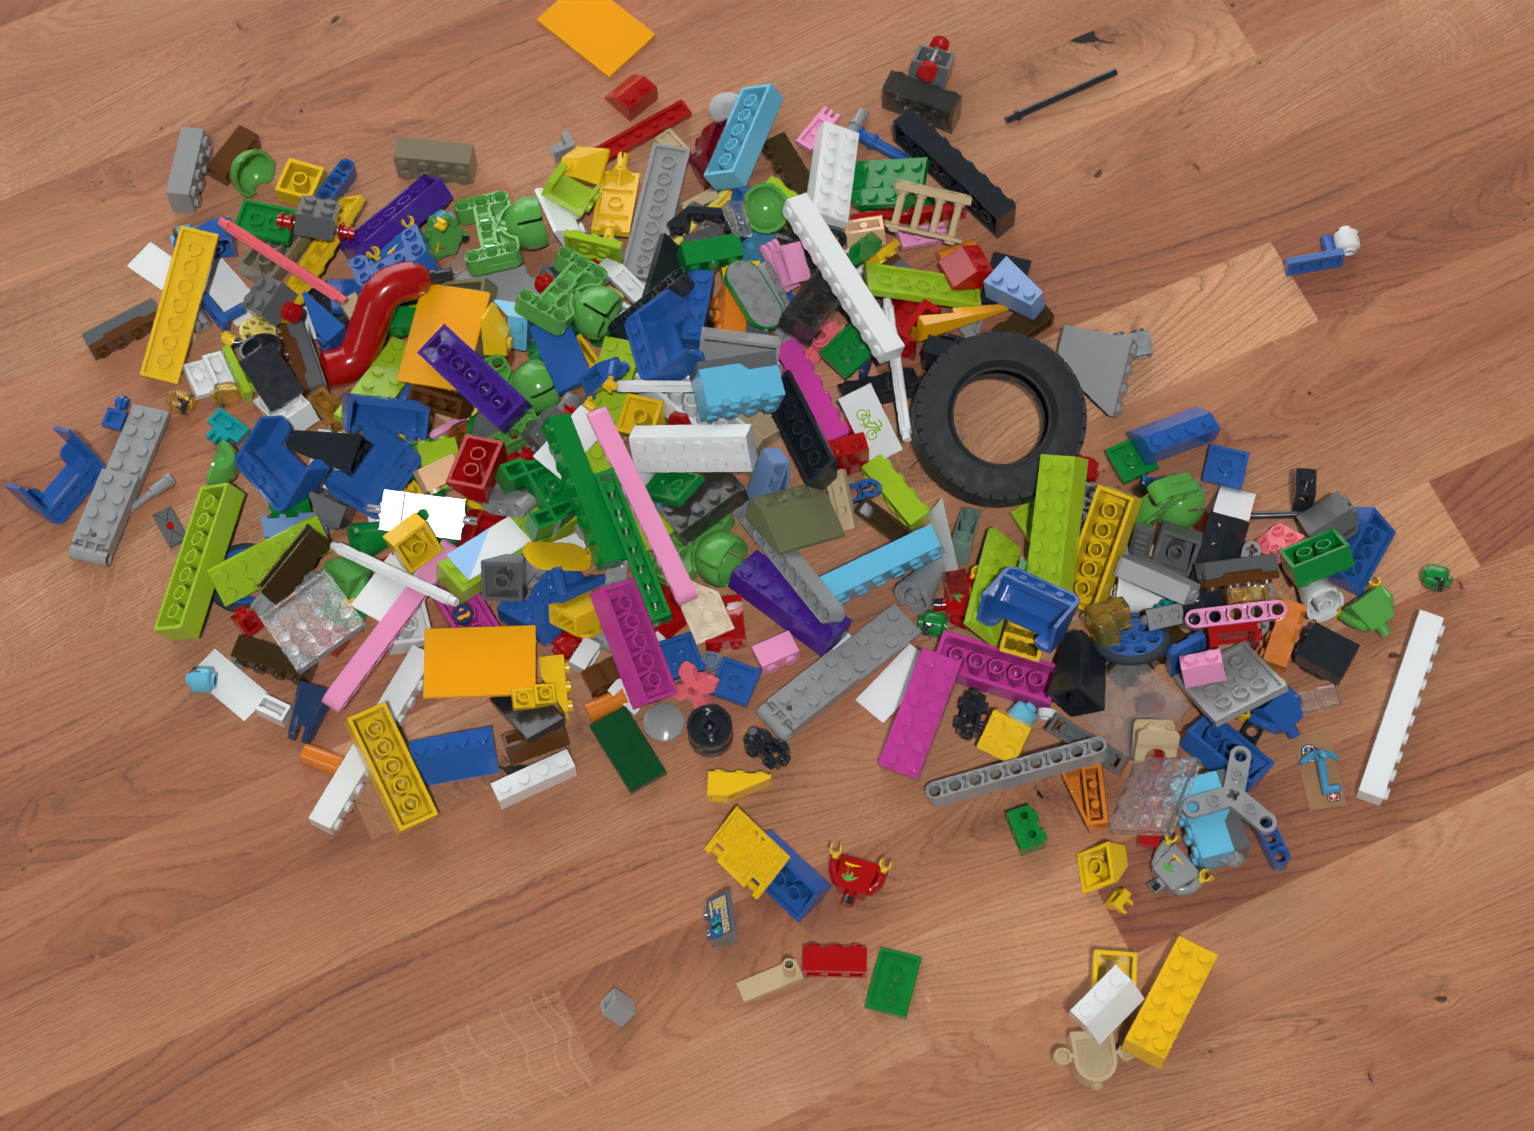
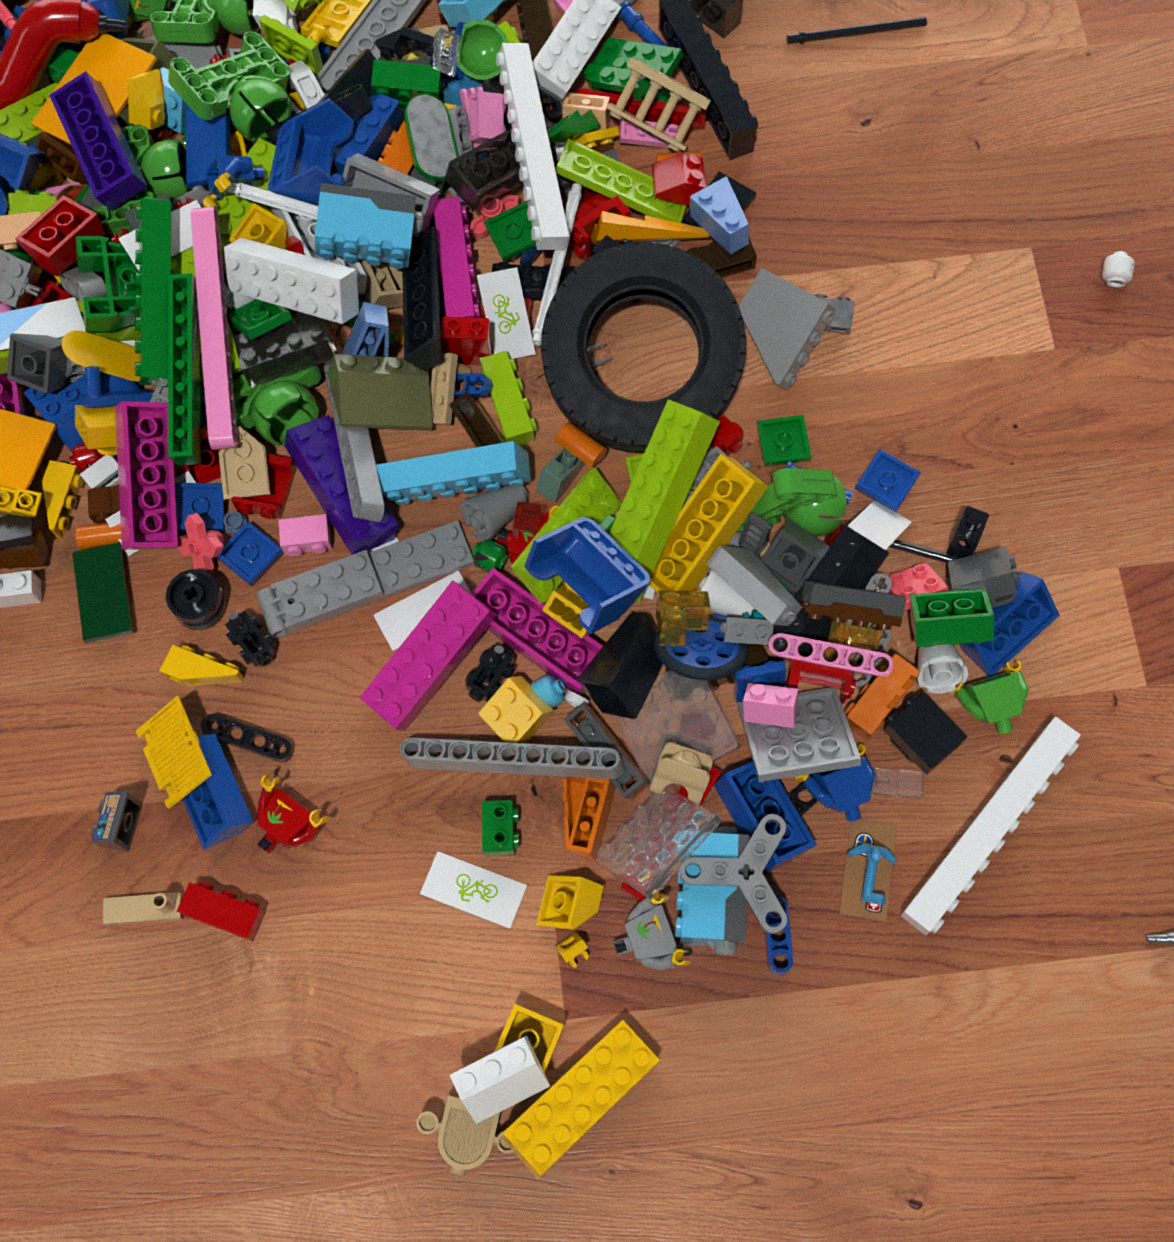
camera: 20 degrees right, 5 degrees up
light grey dish [643,703,684,742] -> none
green tile [864,946,922,1019] -> none
white sticker [929,498,958,586] -> none
blue slope [1128,407,1221,465] -> none
blue piece [1284,234,1345,276] -> none
green head [1421,563,1453,593] -> none
none -> black beam [201,714,294,762]
none -> white sticker [420,851,527,928]
none -> orange brick [555,422,607,468]

